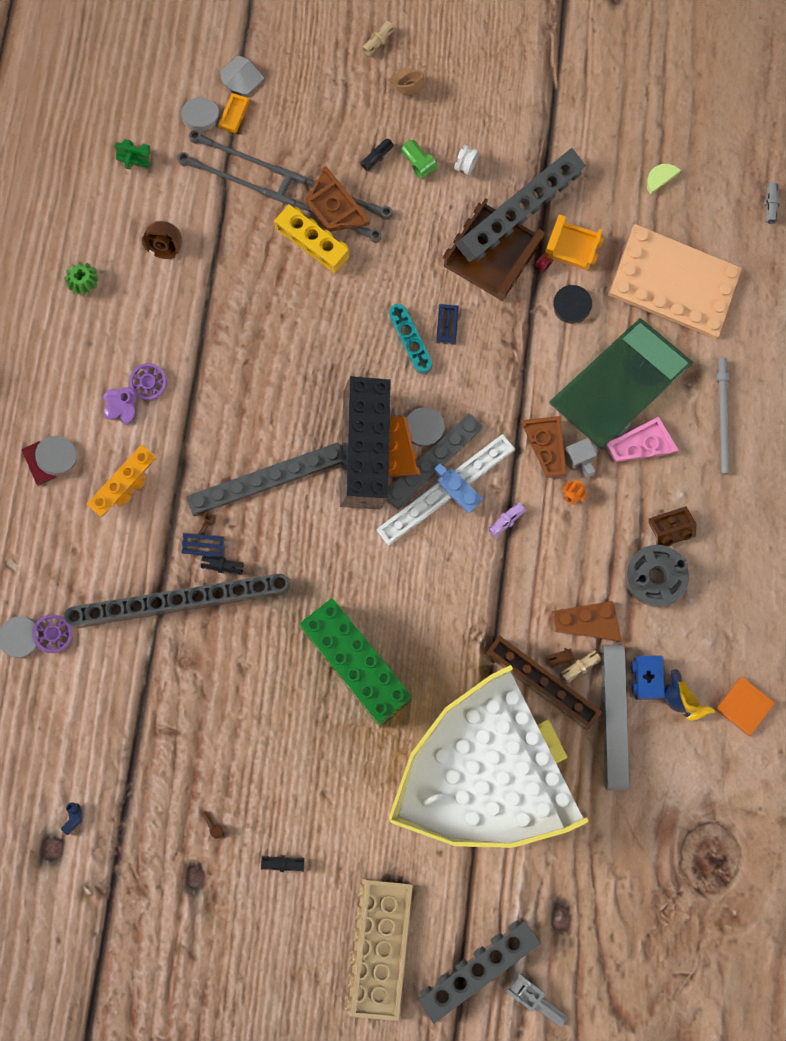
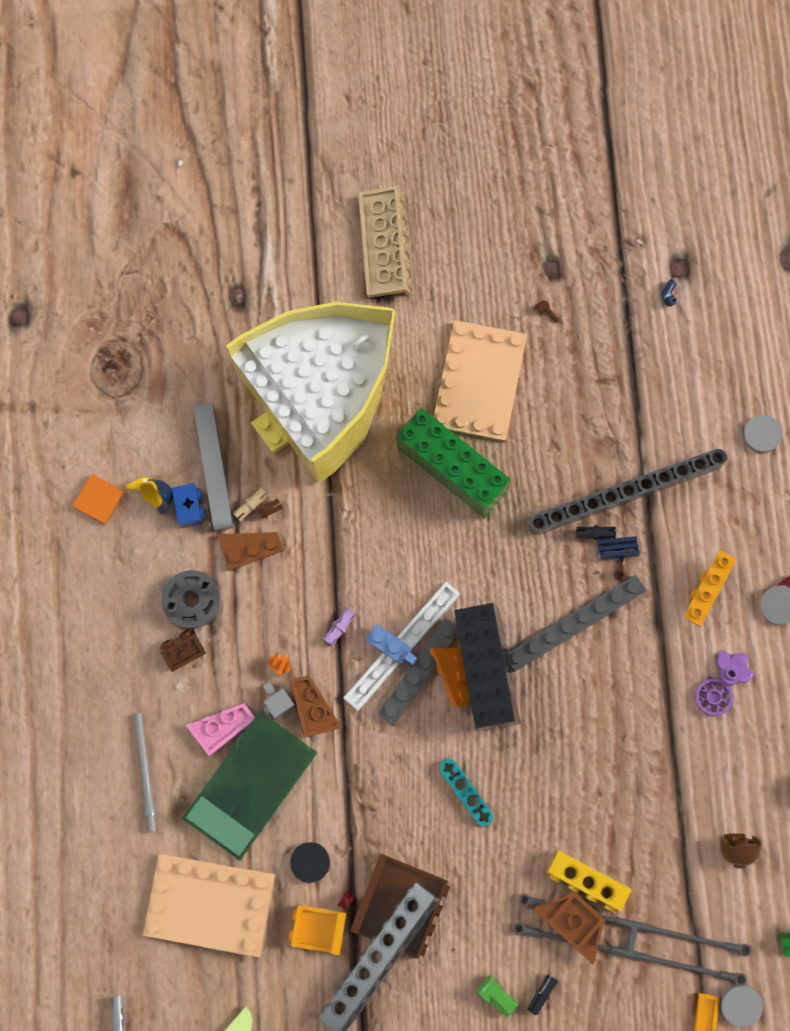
camera: 175 degrees right, 0 degrees up
medium lavender wheel [32,615,72,653] -> none
black pin [261,855,305,873] -> none
light grey tile [407,407,444,447] -> none
dark grey brick [418,920,541,1024] -> none
dark blue tile [436,304,459,345] -> none
white wheel [454,144,479,176] -> none
reddish brown brick [485,635,602,730] -> none
light grey connector [506,973,567,1027] -> none
none -> light nougat plate [433,320,527,442]

